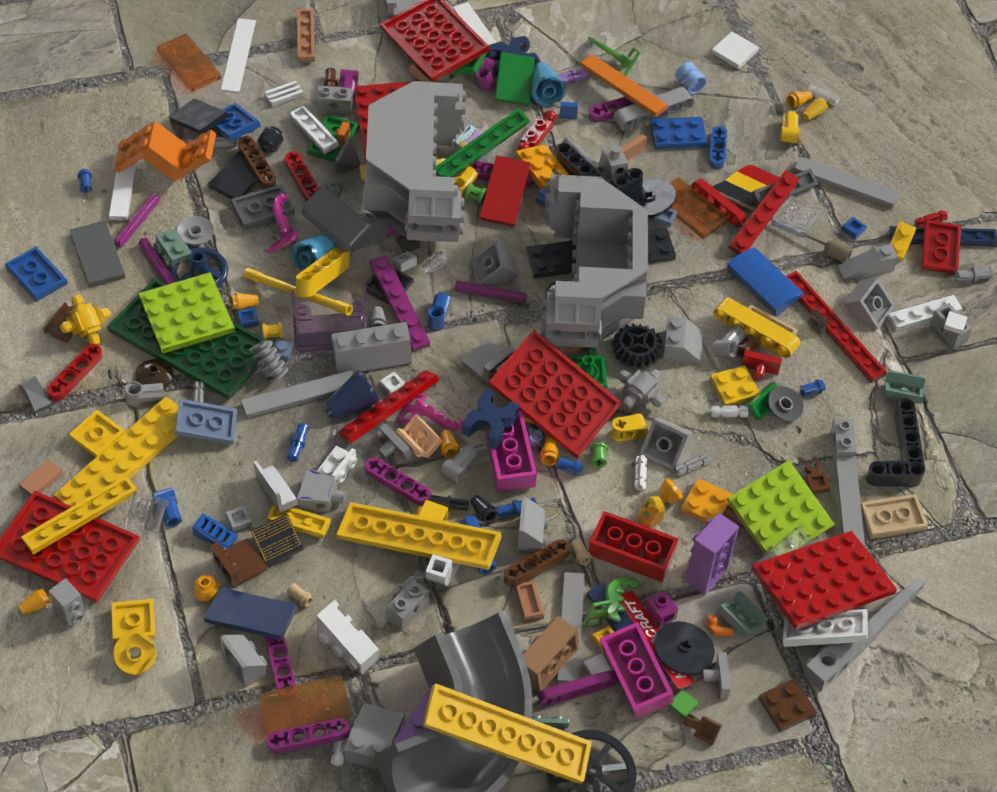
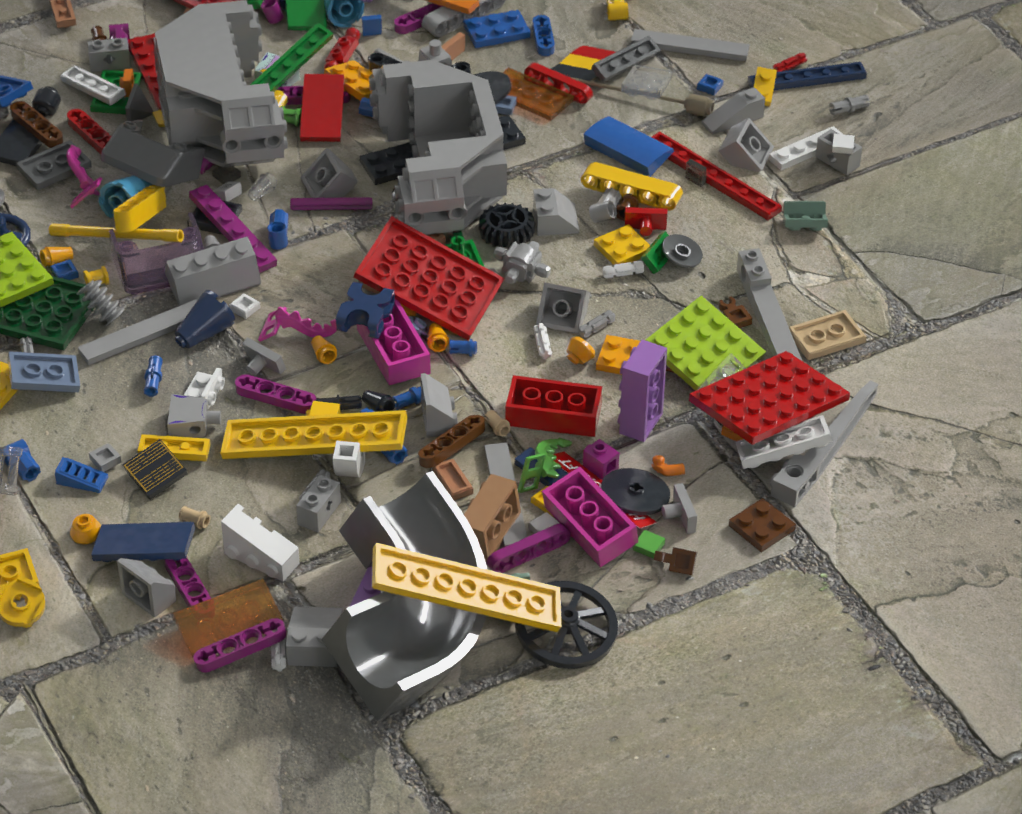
camera: 10 degrees left, 10 degrees down
reddish brown bracket [211,538,267,588] -> none
panel [253,460,298,512] -> none
white tile [265,81,304,107] -> none
sand blue plate [274,338,295,362] -> none
red plate [338,370,439,443] -> none
light nougat bracket [396,415,443,458] -> none
light grey piece [440,445,478,483] -> none
light grey bracket [462,340,515,383] -> none
bright green bush [590,442,608,468] -> none
yellow piece [610,414,649,442] -> none
yellow rock [638,496,665,528] -> none
sand green bracket [717,591,768,639] -> none
red plate [728,169,800,255] -> none
blue pin [800,379,826,397] -> none
black beam [866,398,925,487] -> none
red tile [921,220,961,275] -> none

